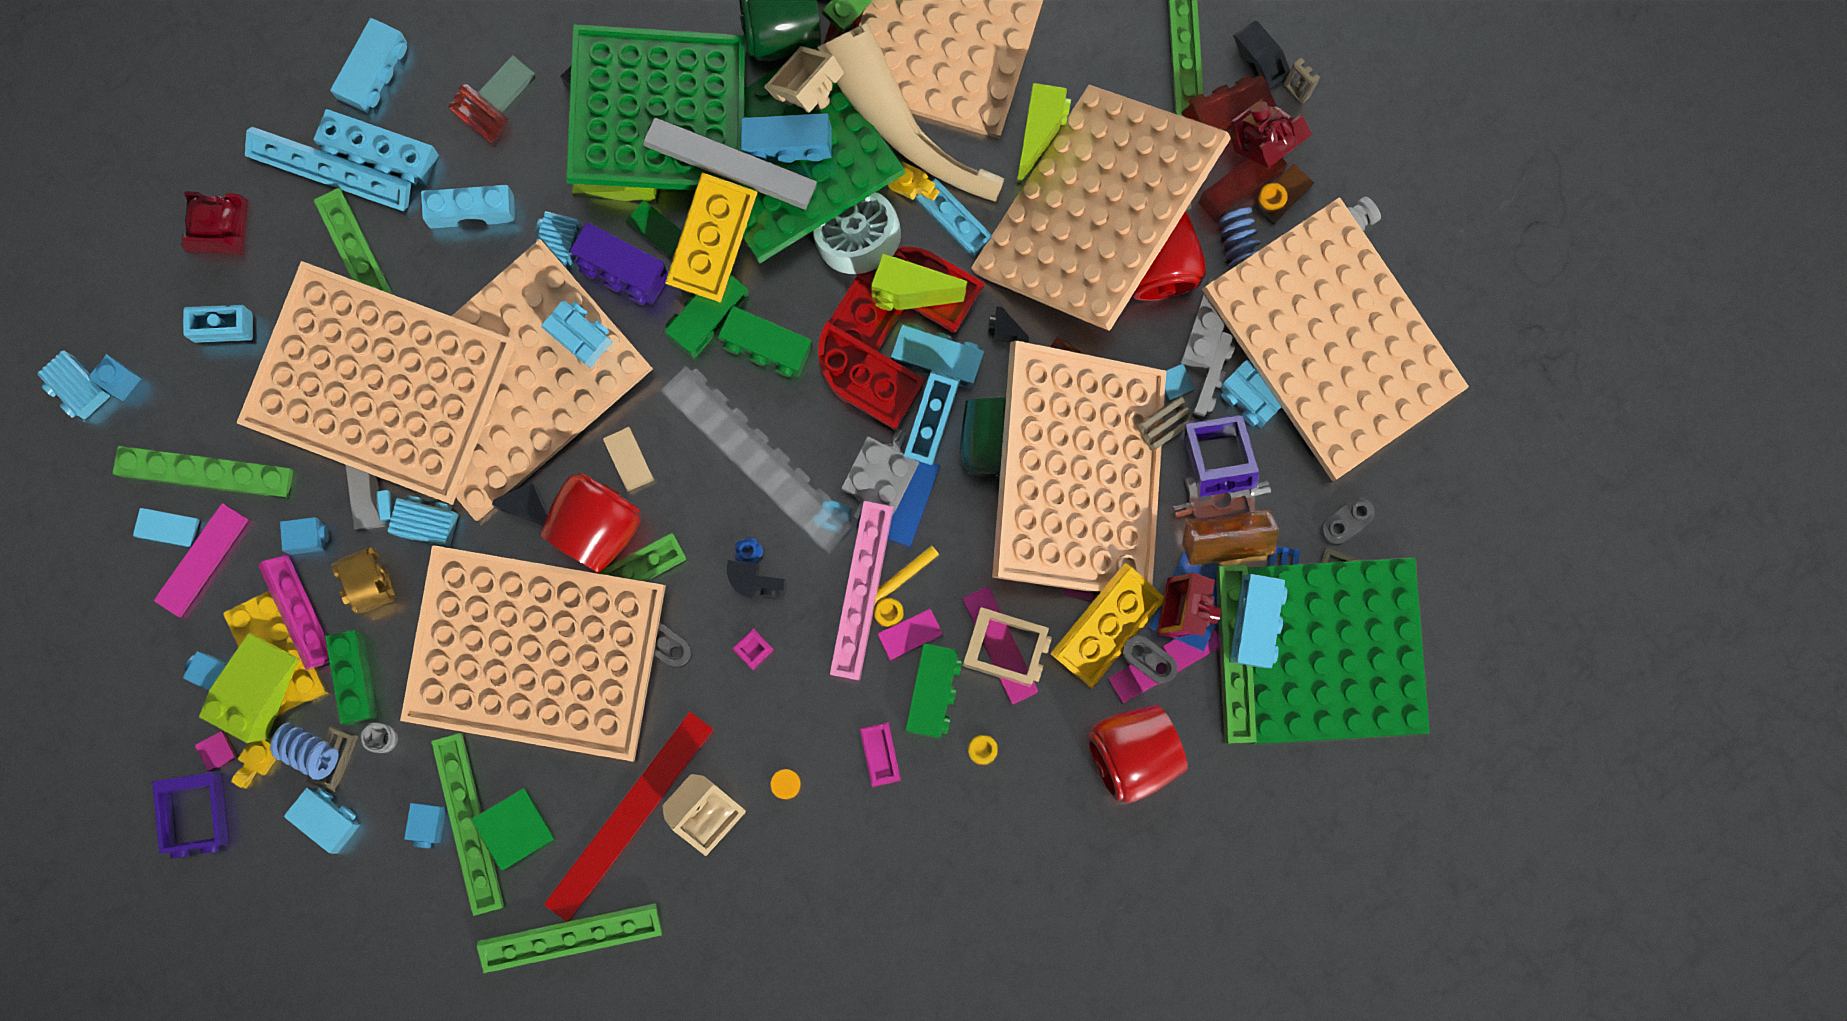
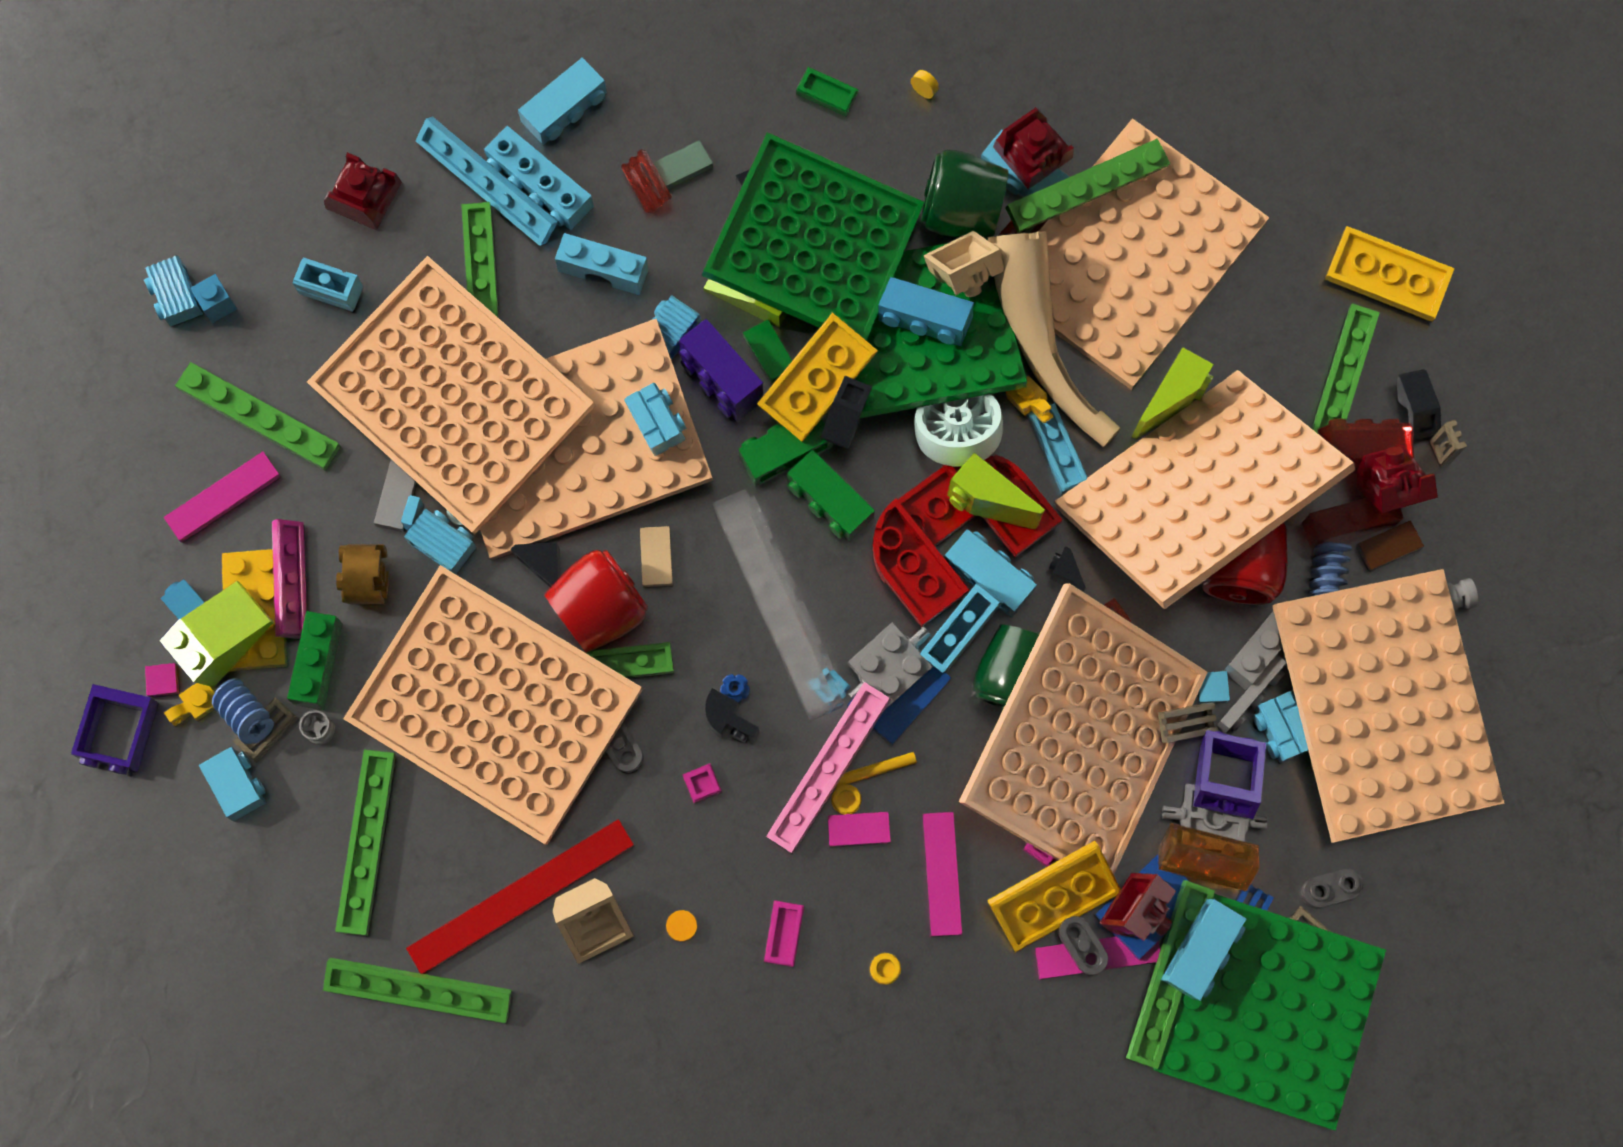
camera: 25 degrees right, 5 degrees down
medium azure tile [133,508,200,548] -> none
dark azure brick [280,517,329,555] -> none
dark azure brick [404,803,447,848] -> none
green tile [470,788,554,871] -> none
light grey tile [644,118,817,210] -> none
green brick [906,643,963,739] -> none
tan window [963,607,1052,687] -> none
red piece [1087,705,1188,803] -> none
light orange tile [1257,183,1287,213] -> none
none -> black slope [821,376,872,450]

